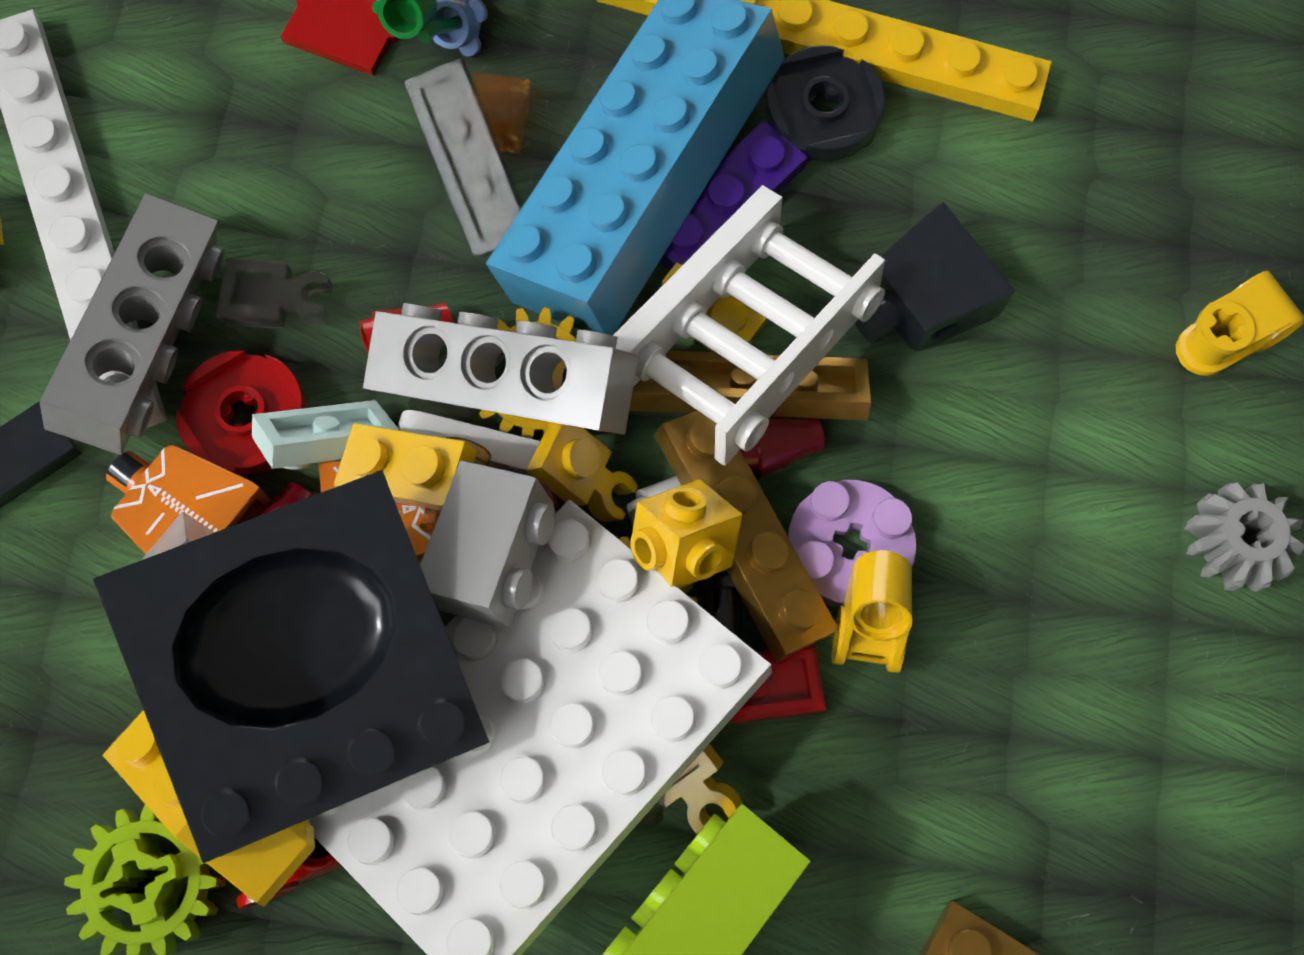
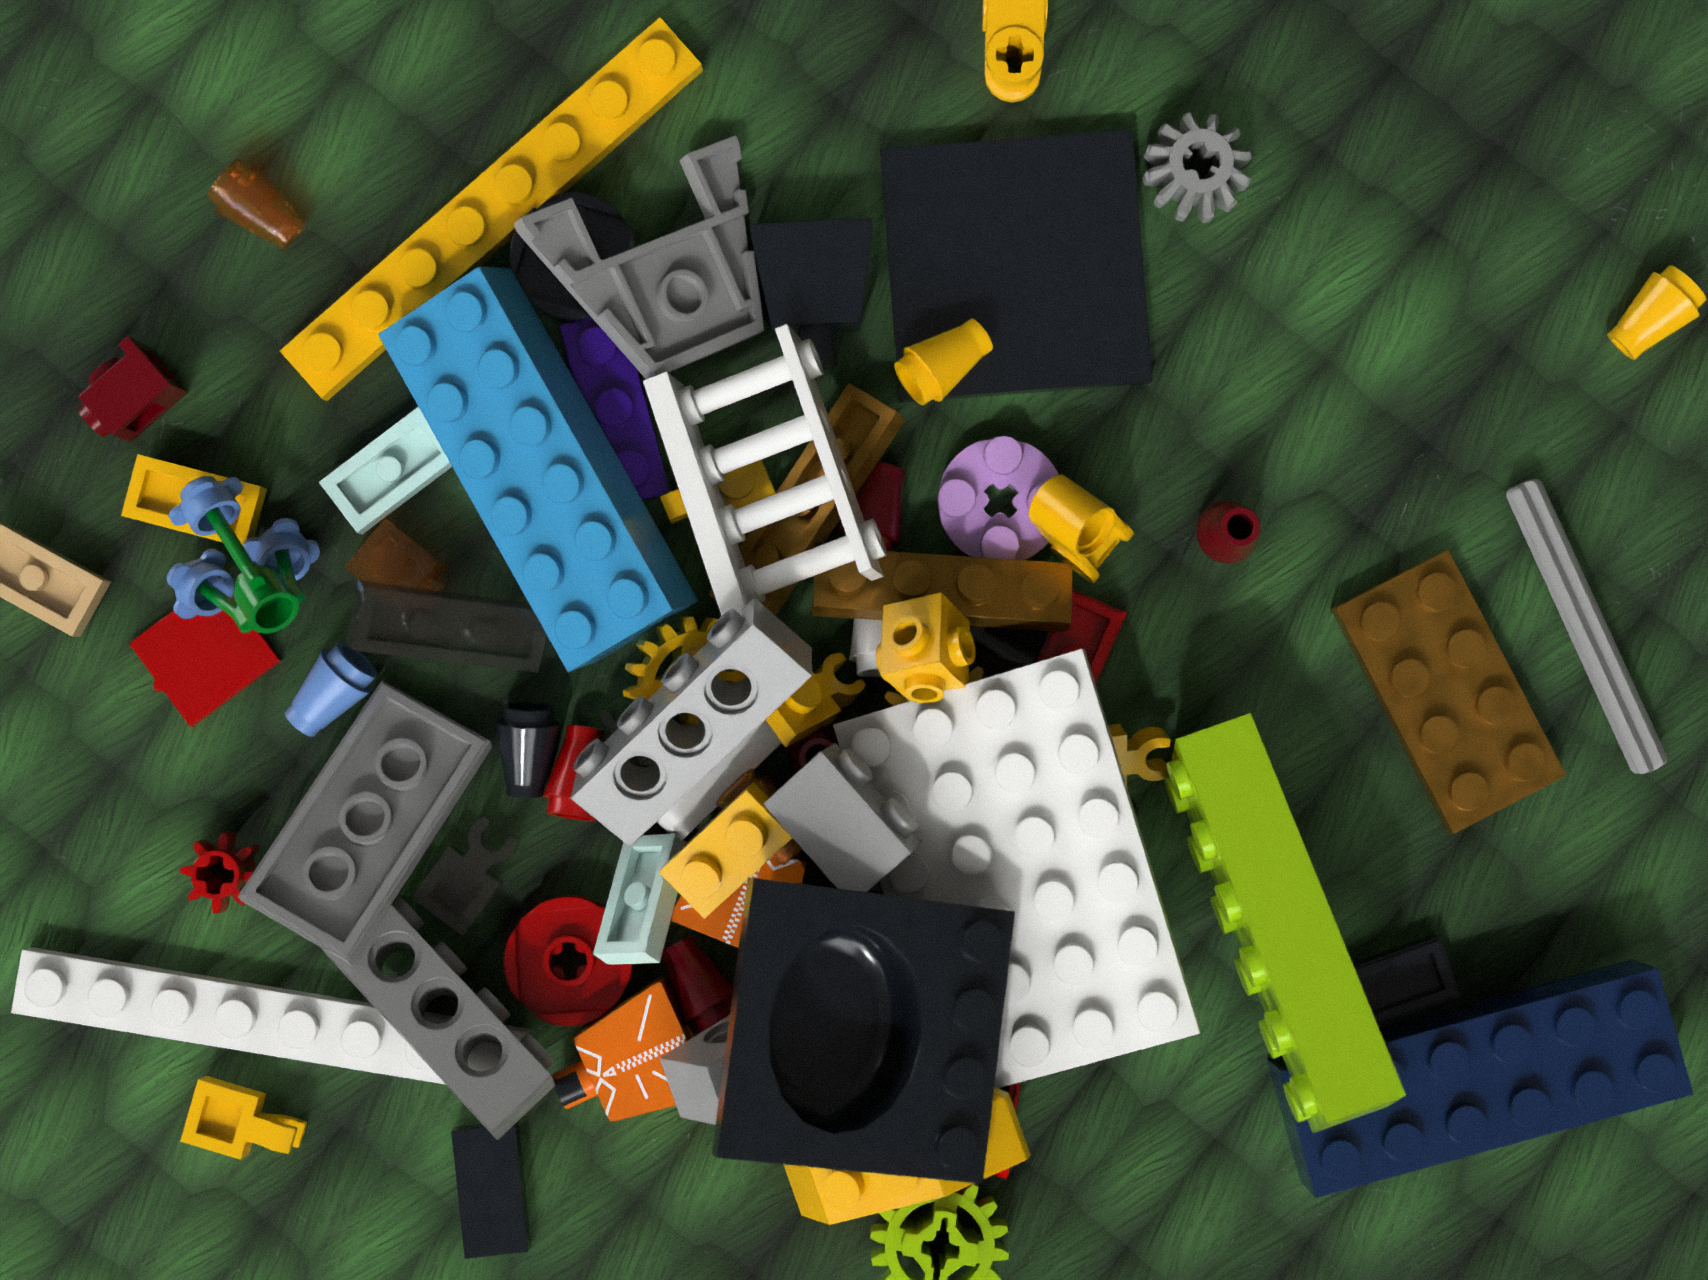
camera: 60 degrees left, 15 degrees up
none -> red gear [180,832,260,914]
none -> light grey tile [237,680,492,965]
none -> medium blue cone [285,642,377,737]
none -> light aqua plate [319,407,452,534]
none -> black cone [496,702,560,798]
none -> light grey wing [514,135,764,379]
none -> black tile [880,129,1152,403]
none -> yellow cone [894,318,993,405]
none -> dark red cone [1196,501,1260,564]

